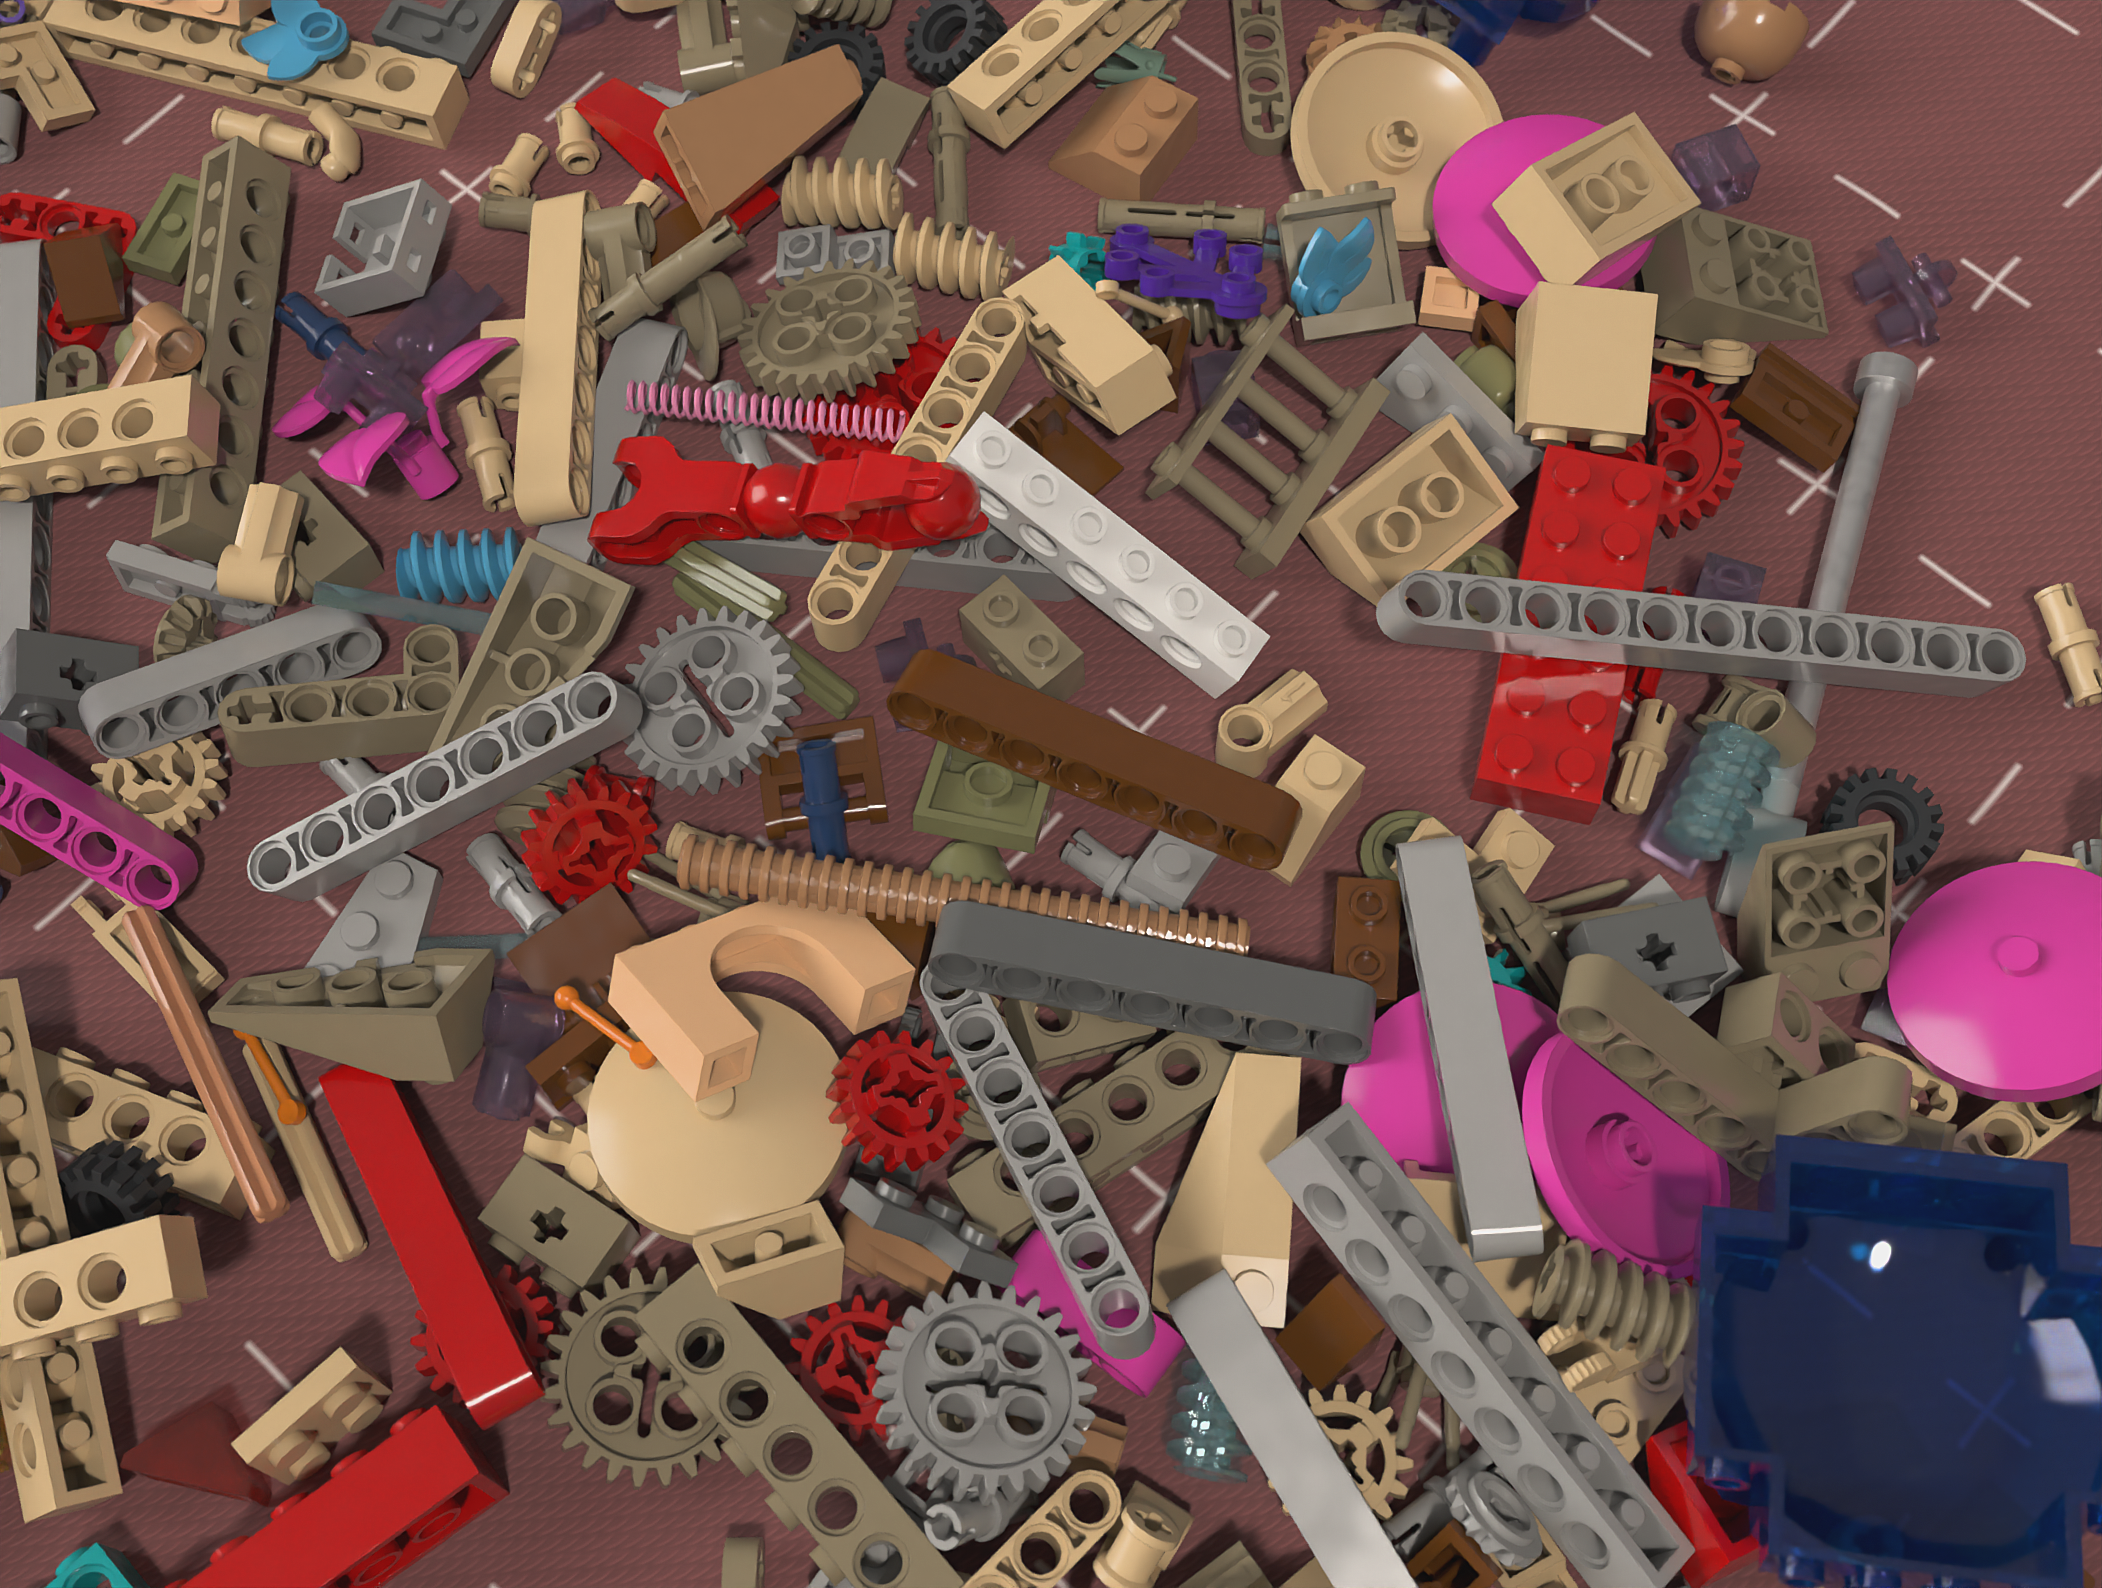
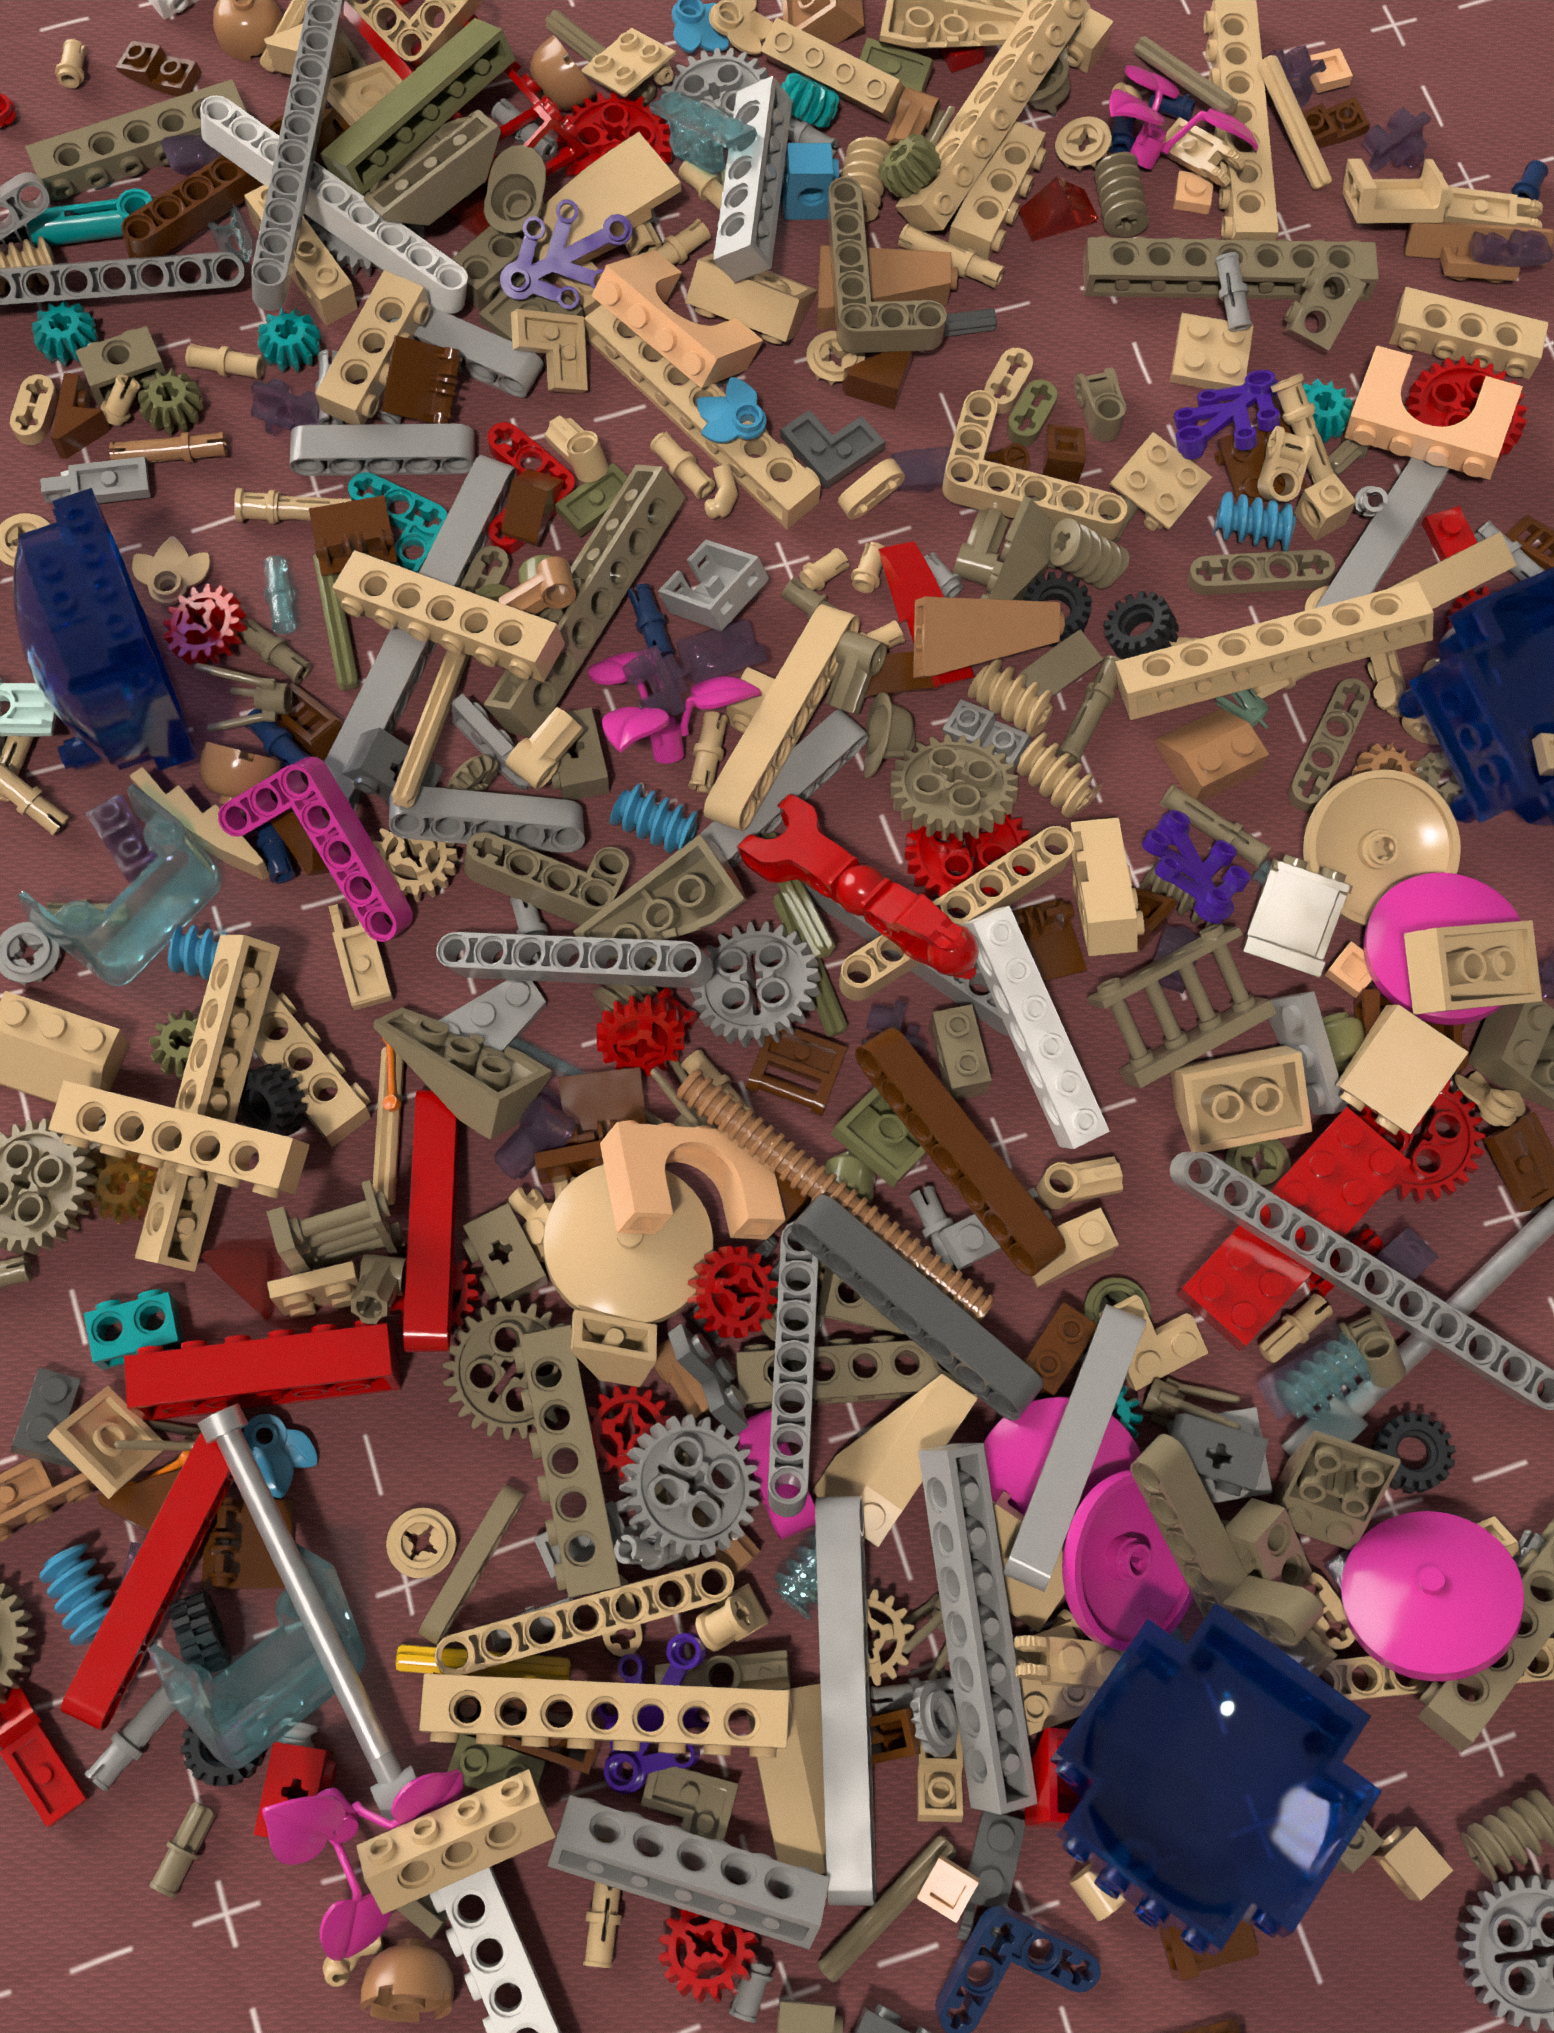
camera: 20 degrees right, 5 degrees up
nougat axle [122,905,290,1224] -> none
clear light blue bar [312,581,492,635] -> none
light grey pin [466,833,562,938] -> none
orange hinge [554,985,657,1069] -> none
dark tan pin [588,214,748,342] -> none
bright pink piece [624,379,906,443] -> none
light grey pin [711,380,774,470] -> none
dark blue pin [796,739,852,864] -> none
teal gear [1048,231,1110,291] -> none
tan hinge [1096,280,1184,324] -> none
reddish brown slope [1274,1273,1386,1392] -> none
dark azure plate [1291,217,1374,317] -> none
dark tan pin [1471,859,1569,1014] -> none
dark tan piece [1532,1238,1696,1368] -> none
none -> dark tan fence [266,1180,405,1275]
none -> dark tan piece [351,1254,407,1324]
none -> tan axle [391,650,470,808]
none -> tan piece [545,416,608,483]

